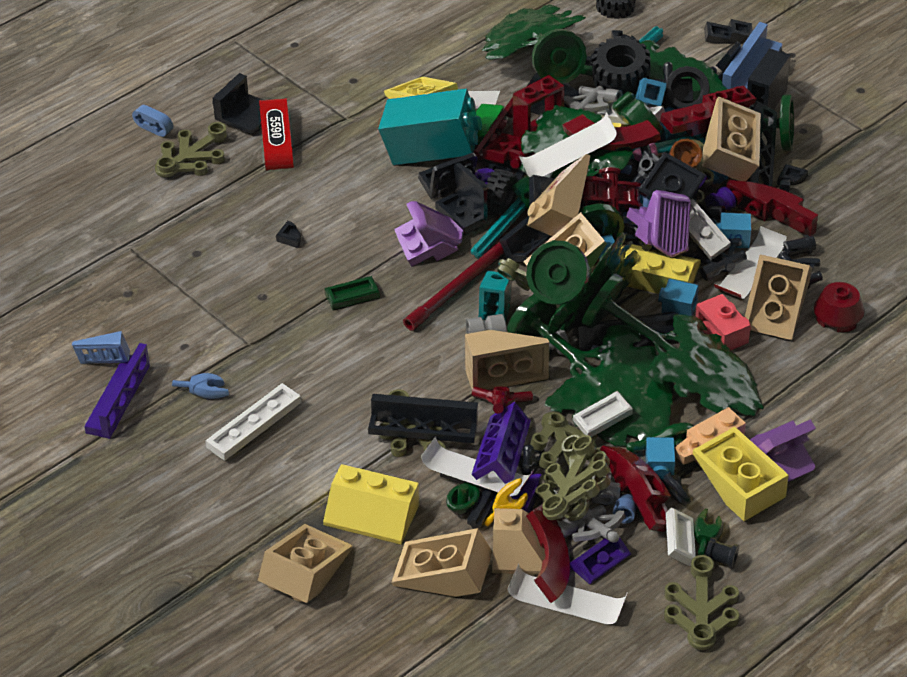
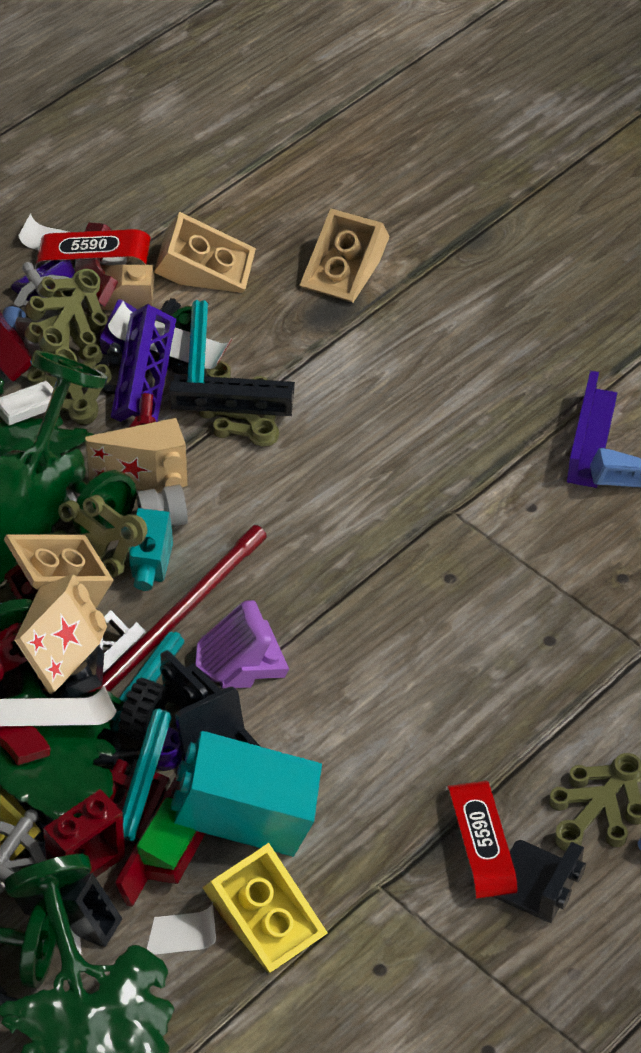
camera: 175 degrees right, 5 degrees up
medium blue hand [172,373,229,399] -> none
white plate [205,383,301,461] -> none
black tile [276,220,301,248] -> none
light yellow slope [323,464,420,544] -> none
dark green tile [324,276,380,310] -> none
yellow hand [484,478,528,527] -> none
none -> red sticker [35,229,151,269]
none -> teal axle [122,709,171,841]
none -> teal axle [187,300,208,383]

